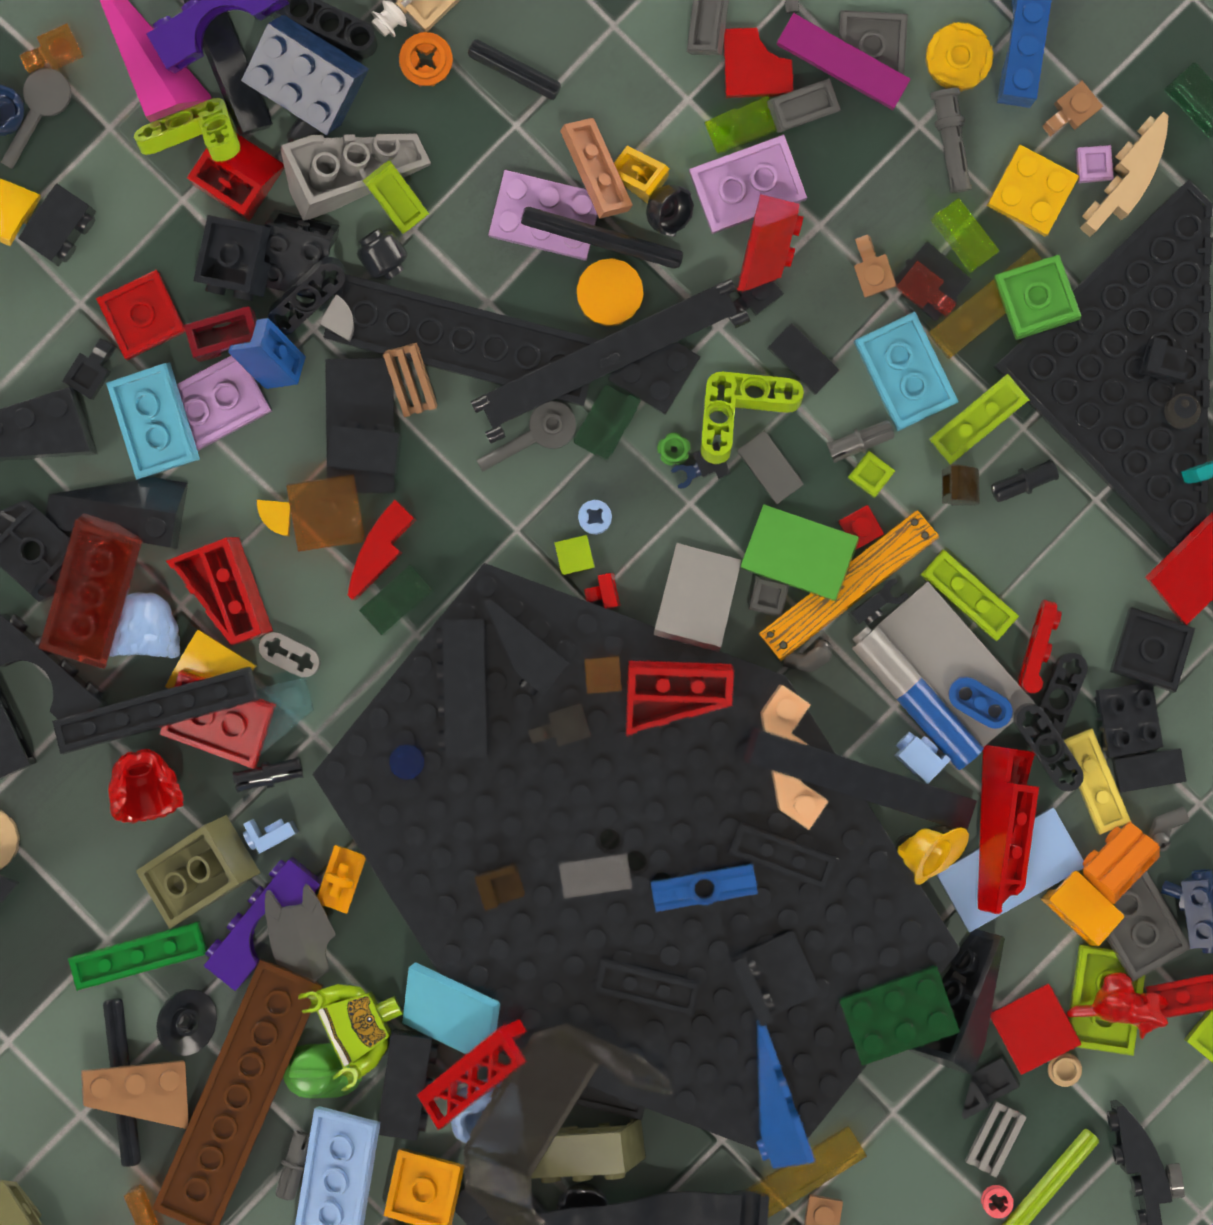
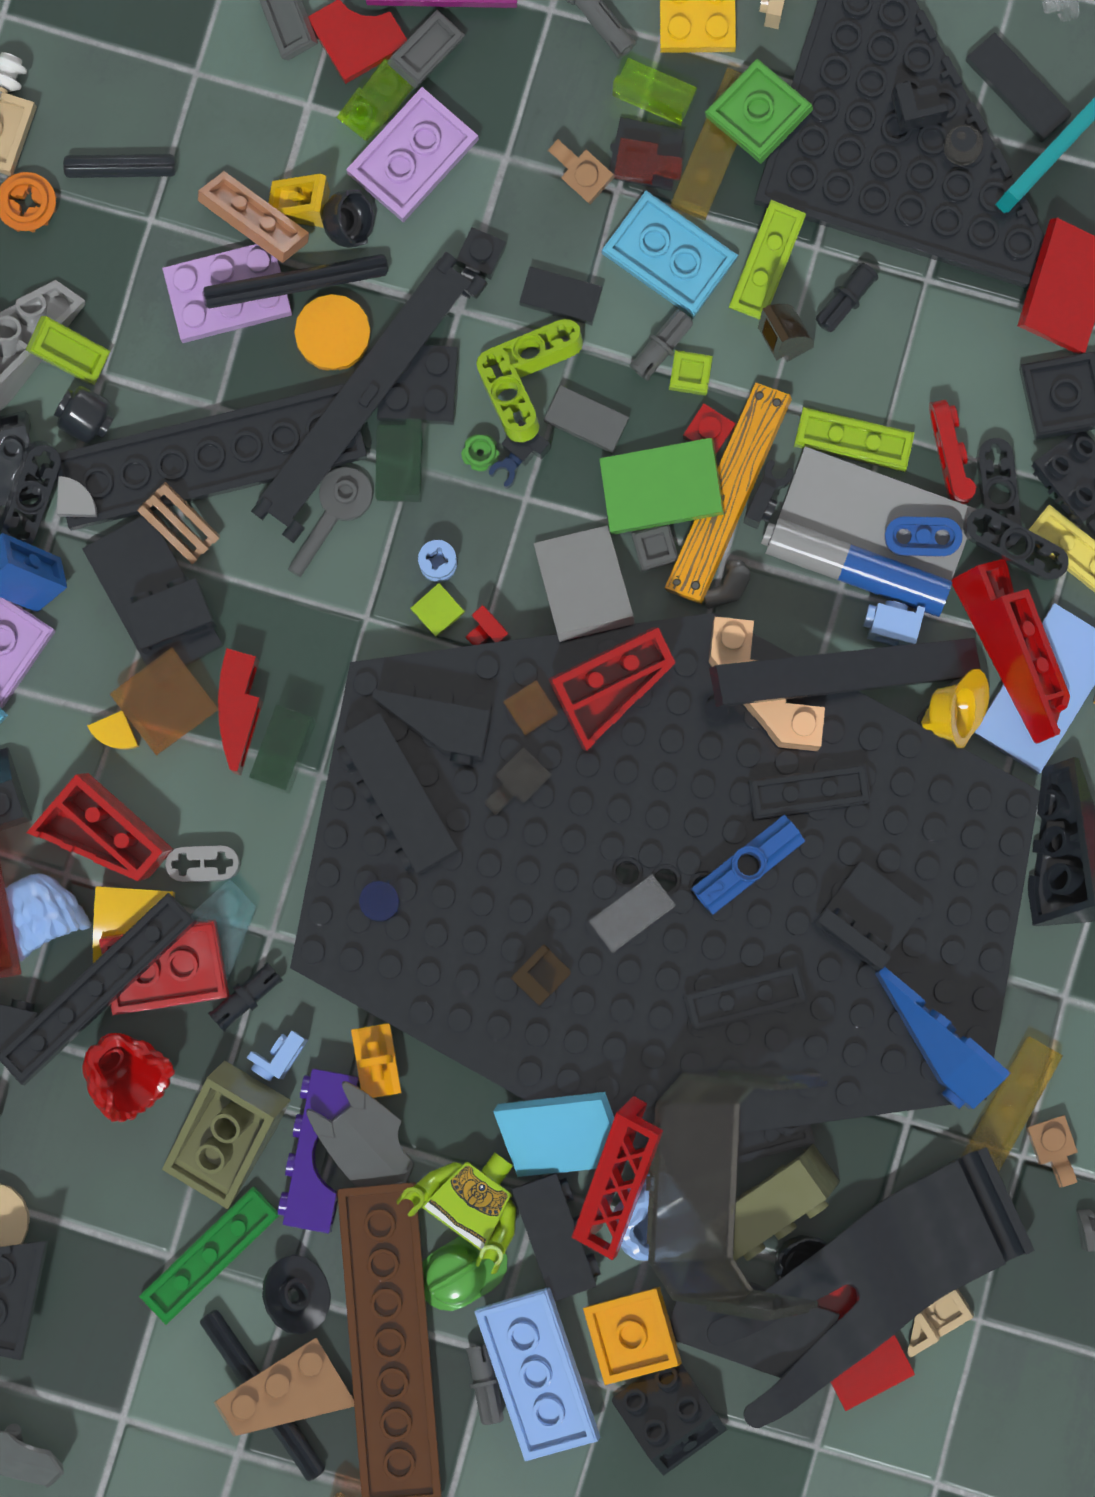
camera: 25 degrees left, 5 degrees down
red slope [738,194,804,291] -> none
dark green plate [839,966,959,1066] -> none

